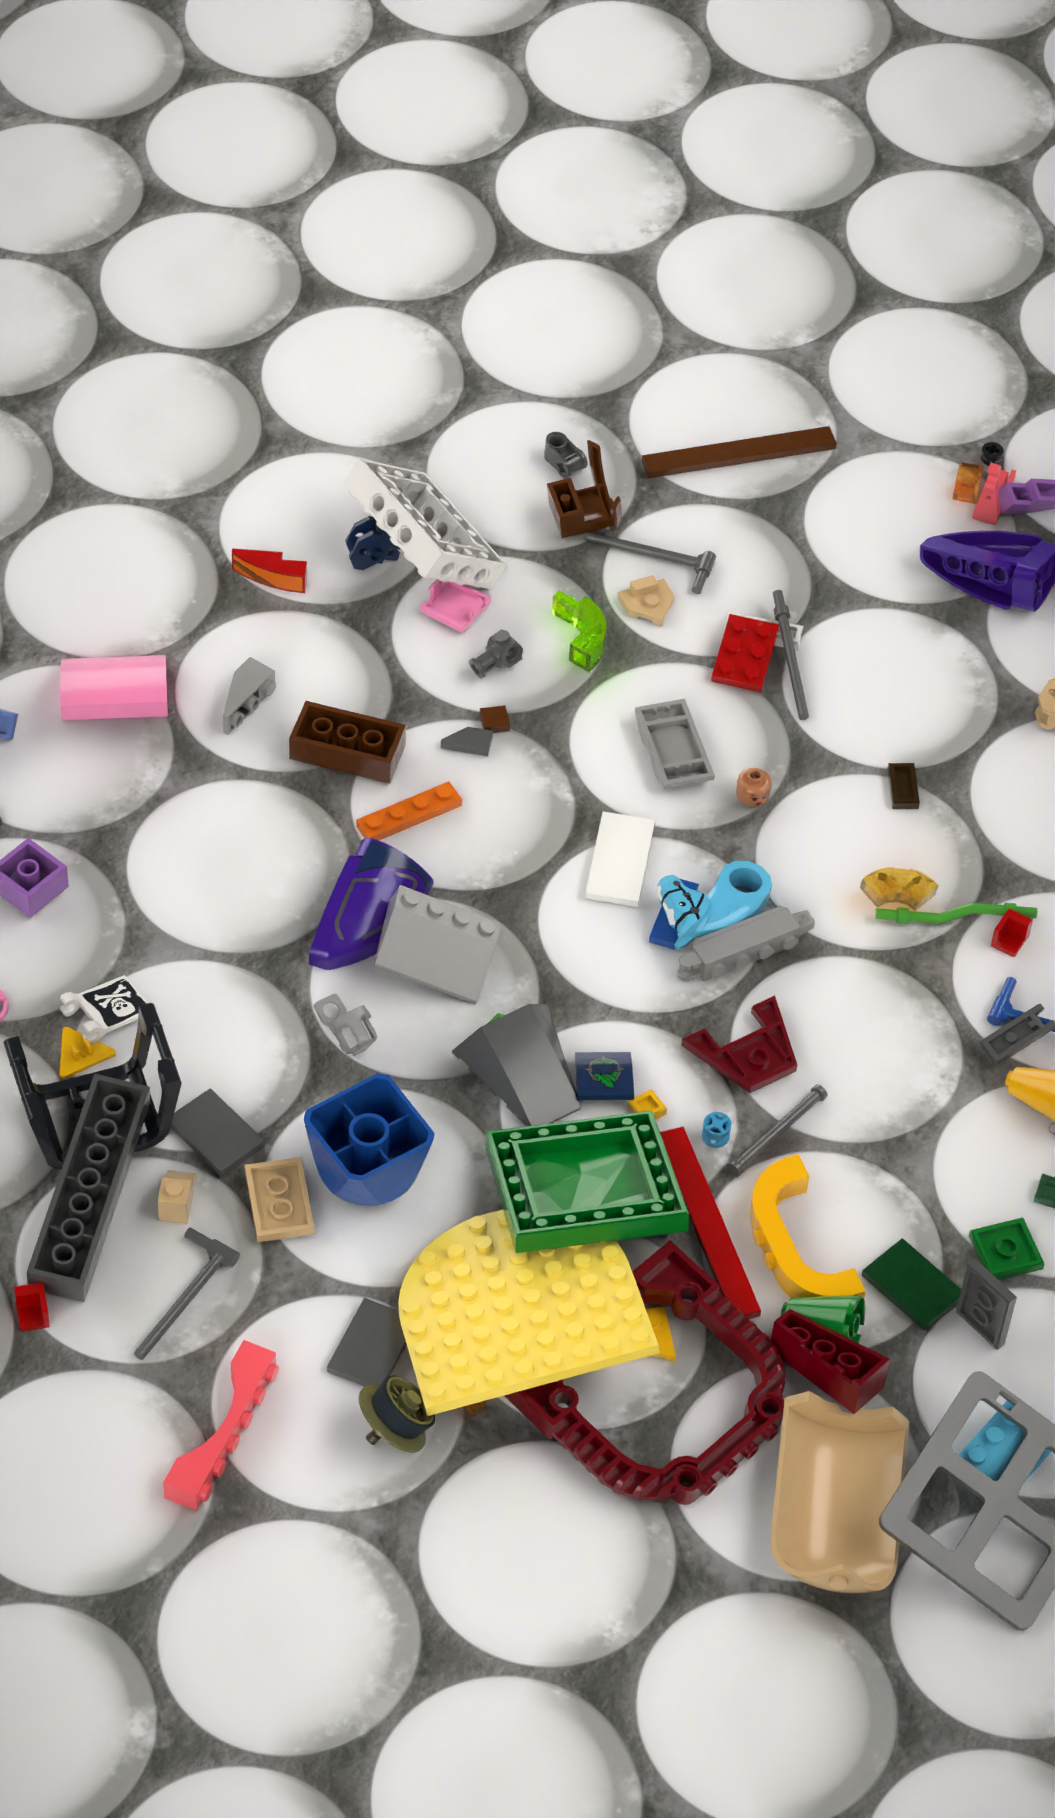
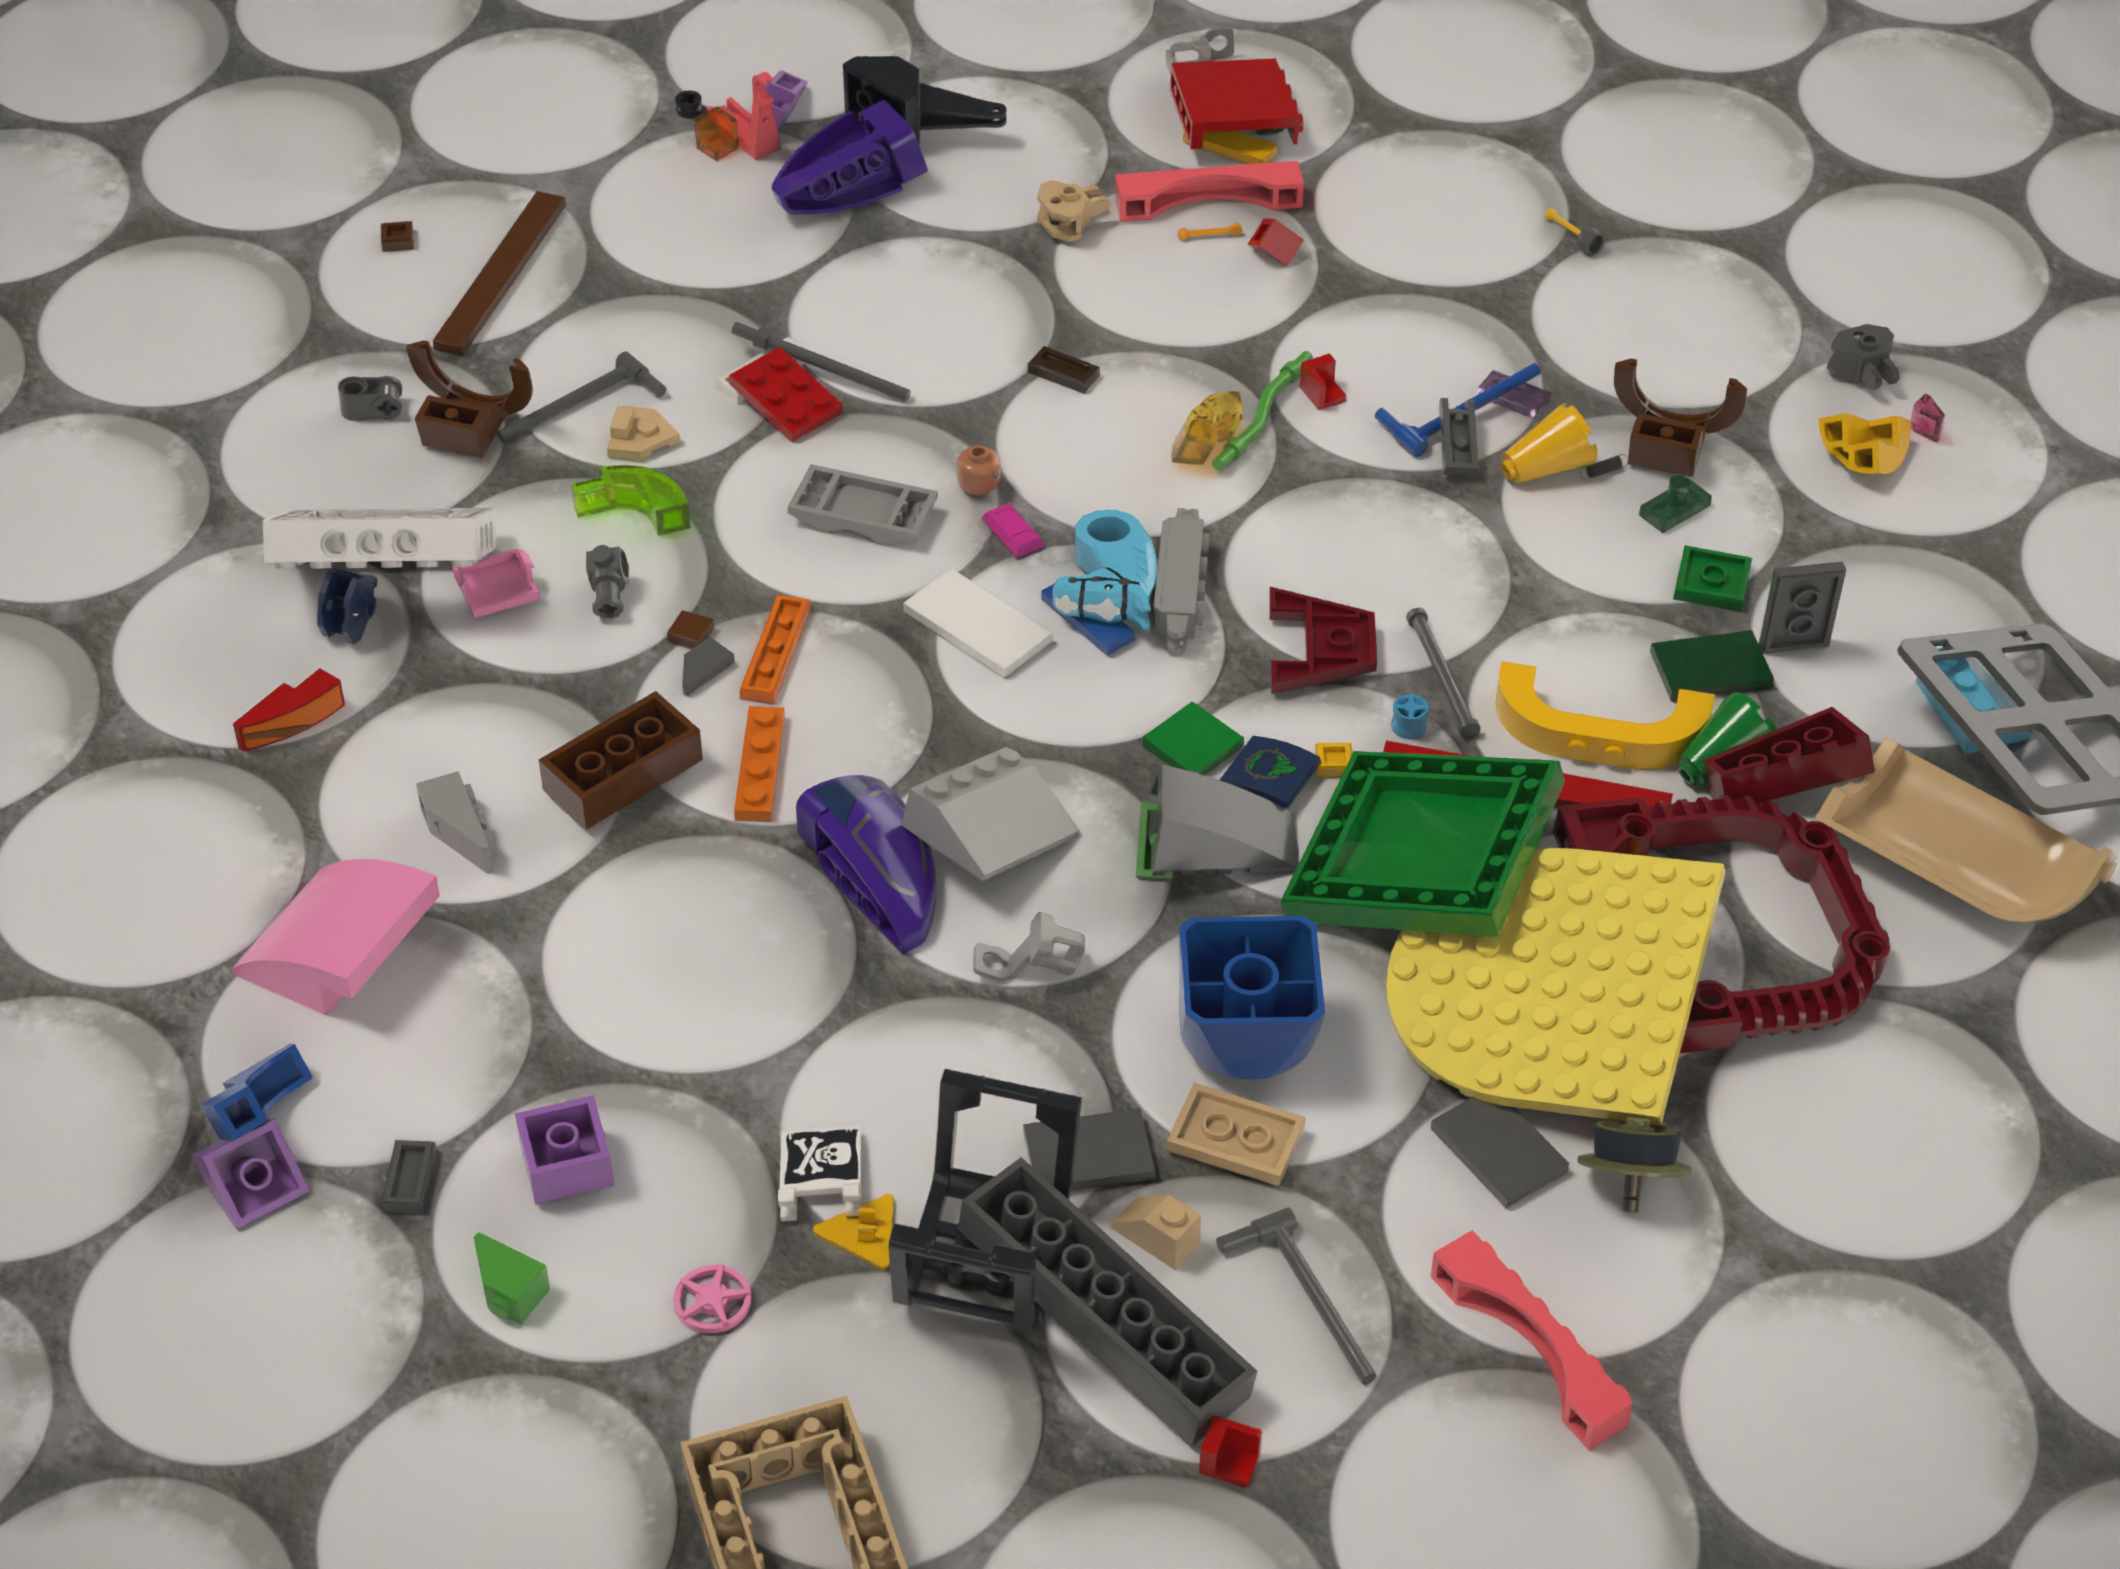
camera: 55 degrees left, 5 degrees down
none -> reddish brown tile [381,221,414,251]
none -> orange tile [739,595,811,704]
none -> dark pink tile [982,503,1046,559]
none -> green tile [1142,701,1244,775]

